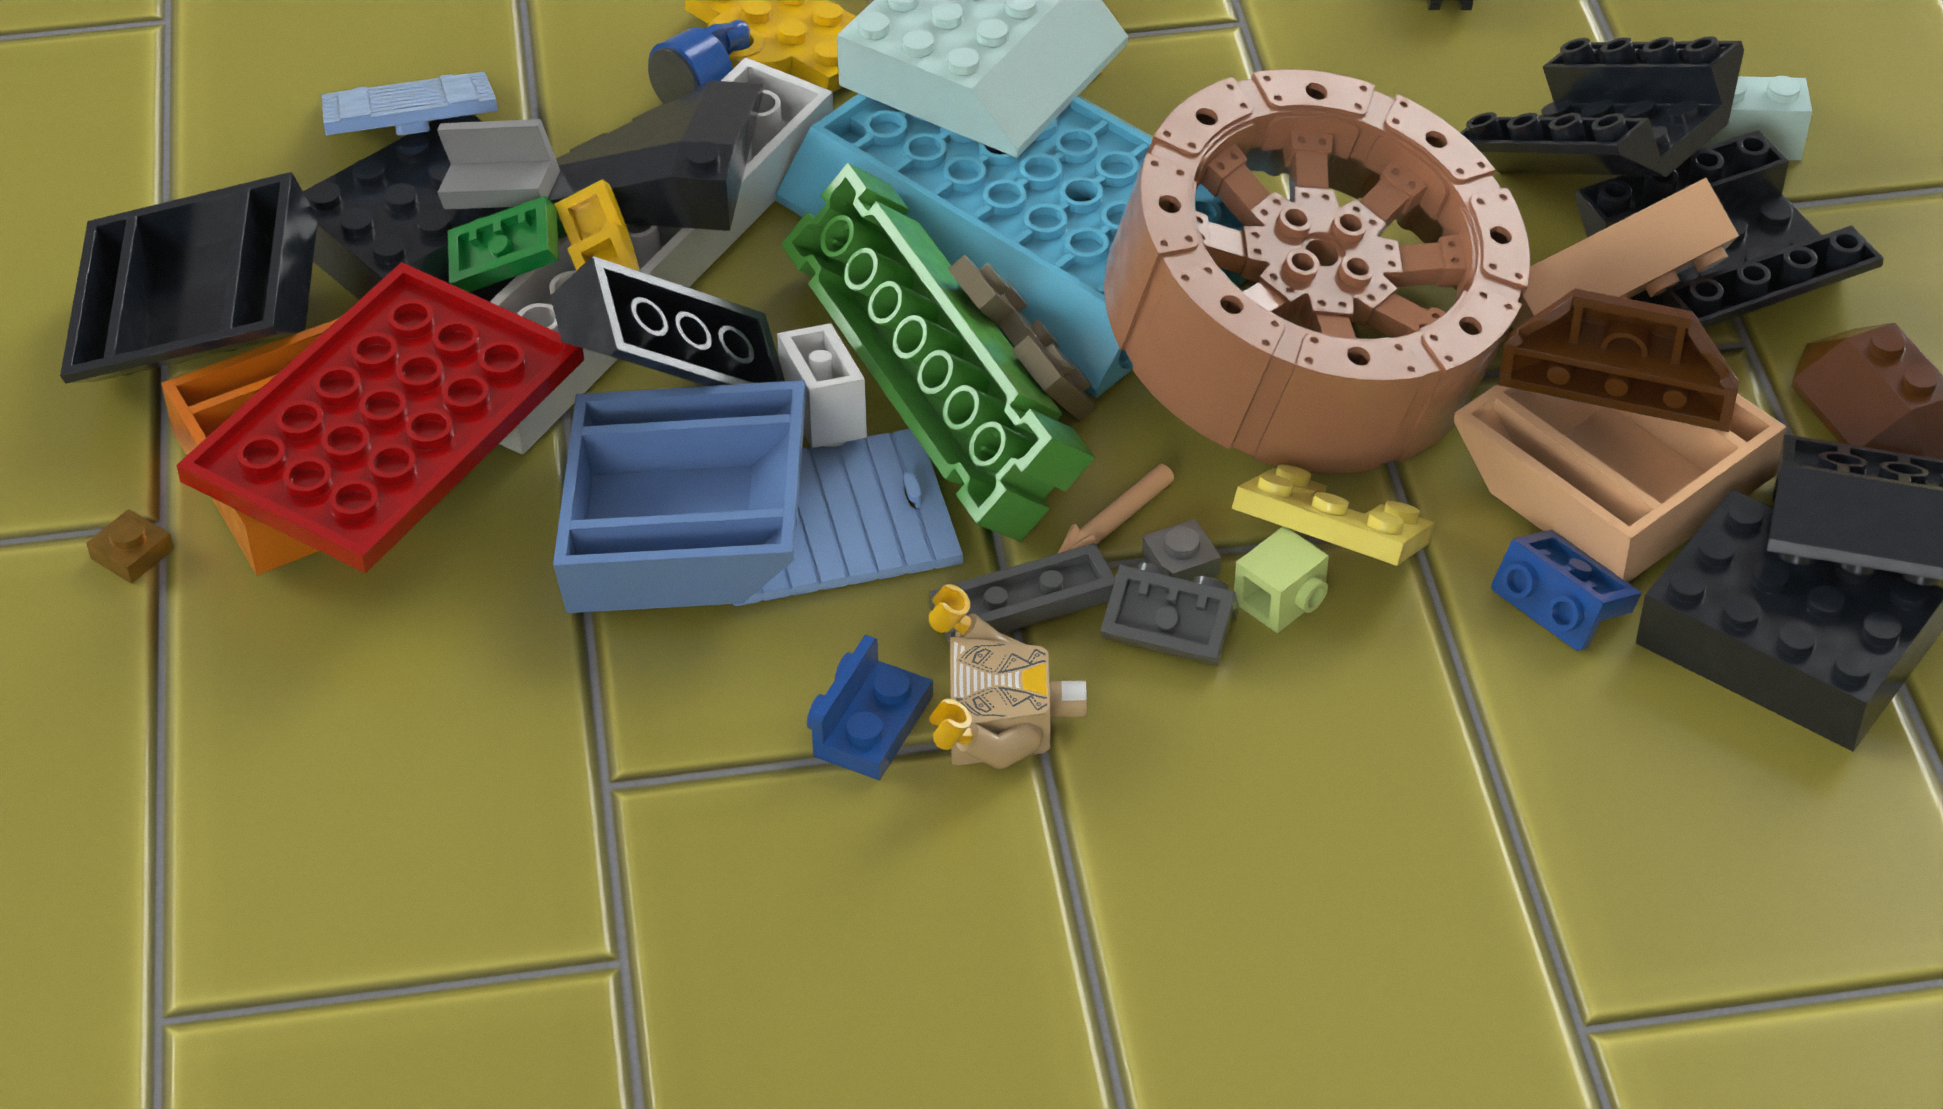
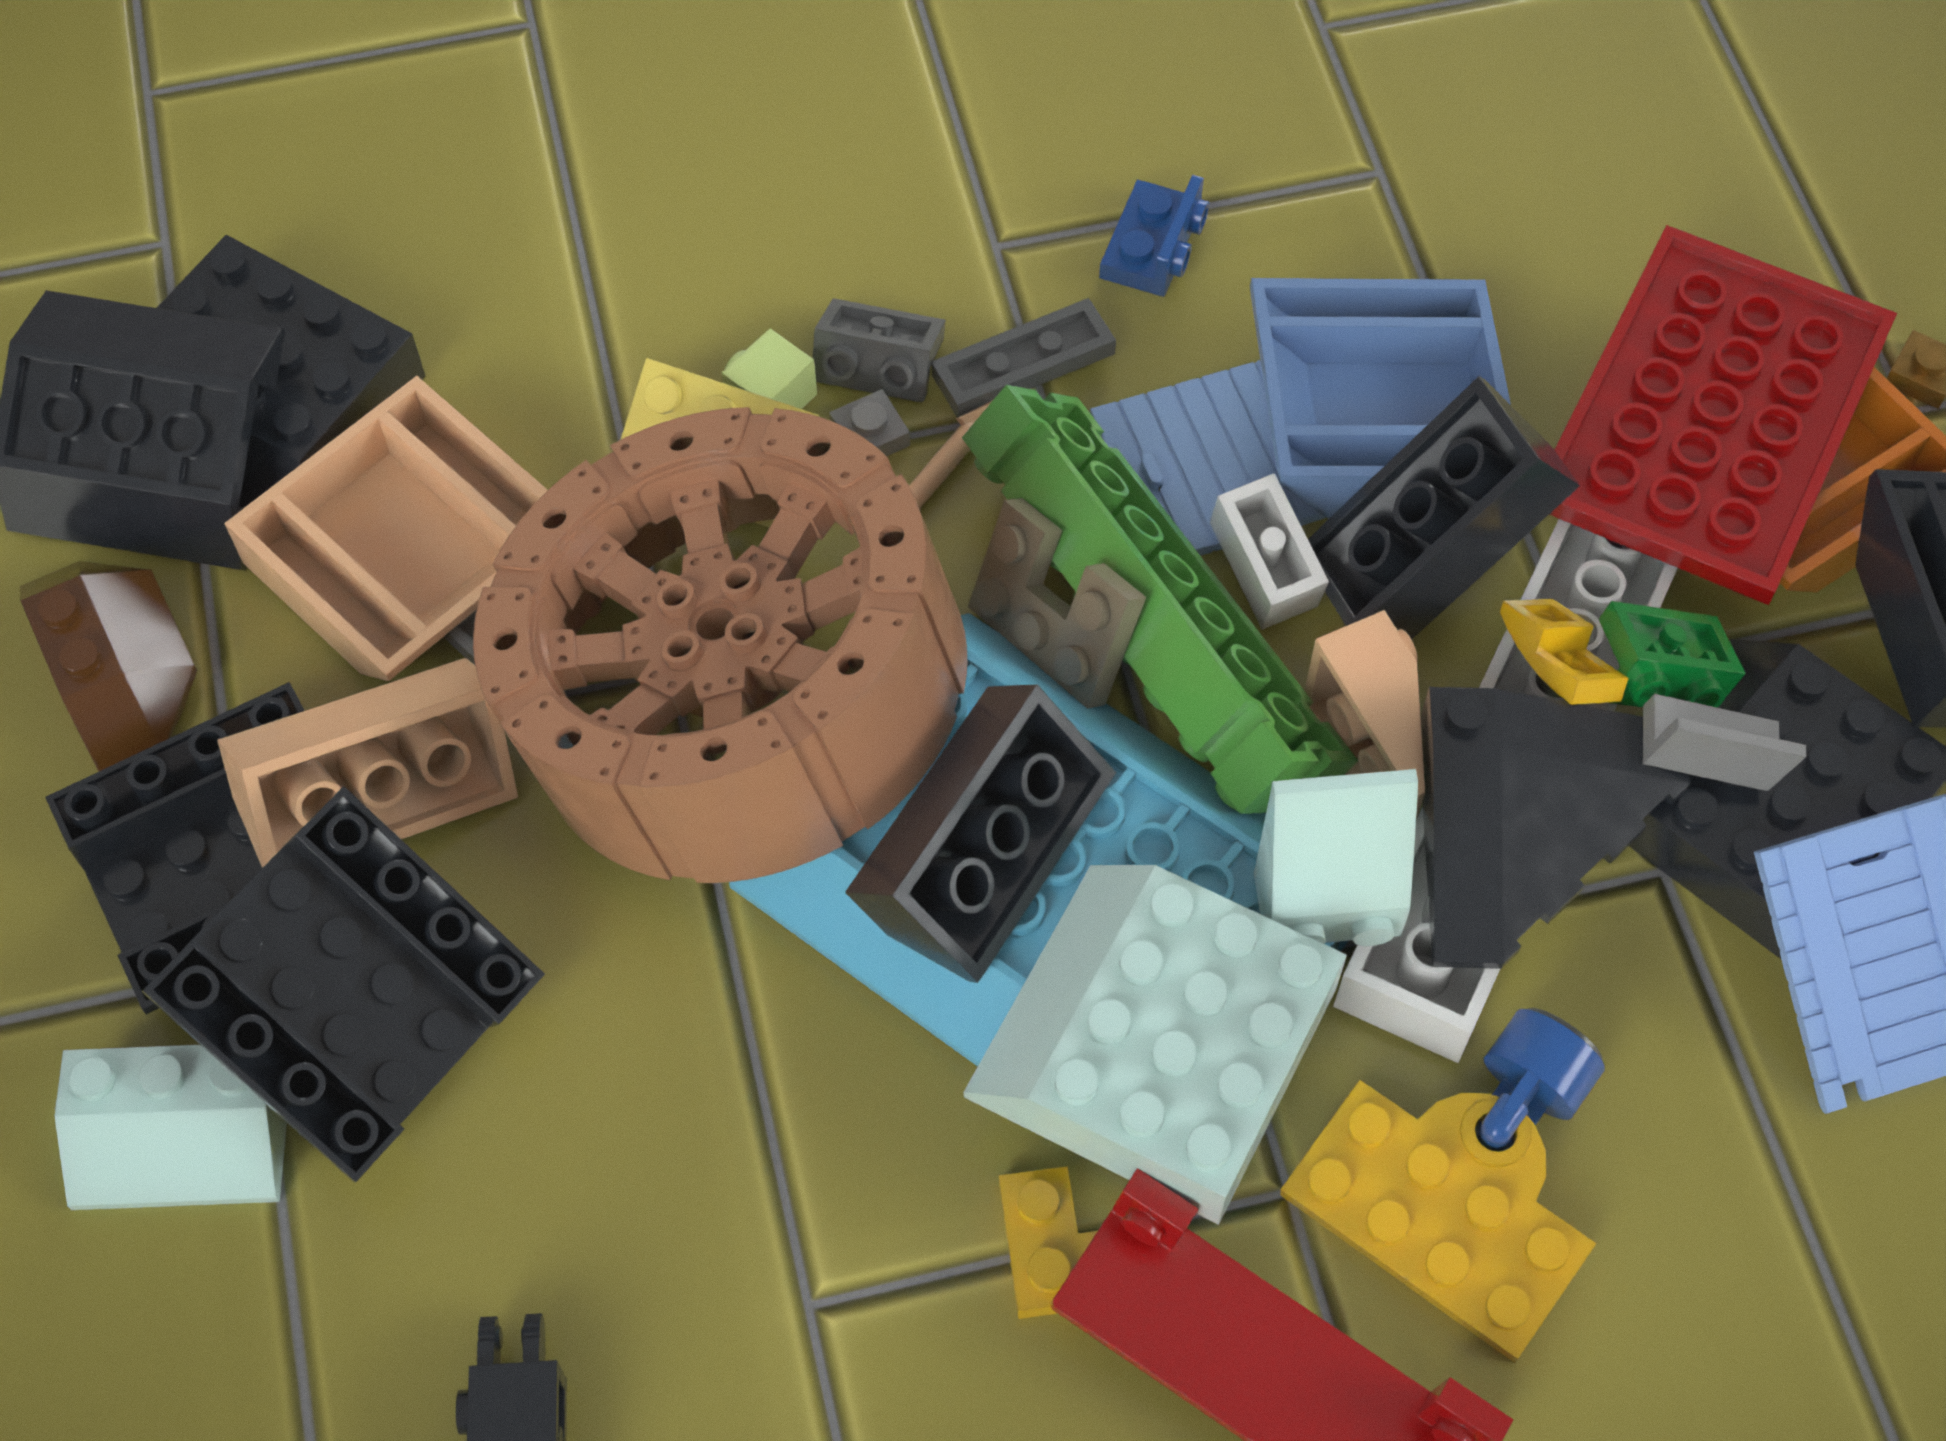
camera: 175 degrees right, 15 degrees up
tan torso [929,584,1087,769] -> none
blue bracket [1491,529,1642,651] -> none
reddish brown wedge [1498,288,1740,432] -> none
none -> black slope [845,684,1116,983]
none -> light aqua slope [1254,769,1418,946]
none -> light nougat slope [1304,610,1425,819]

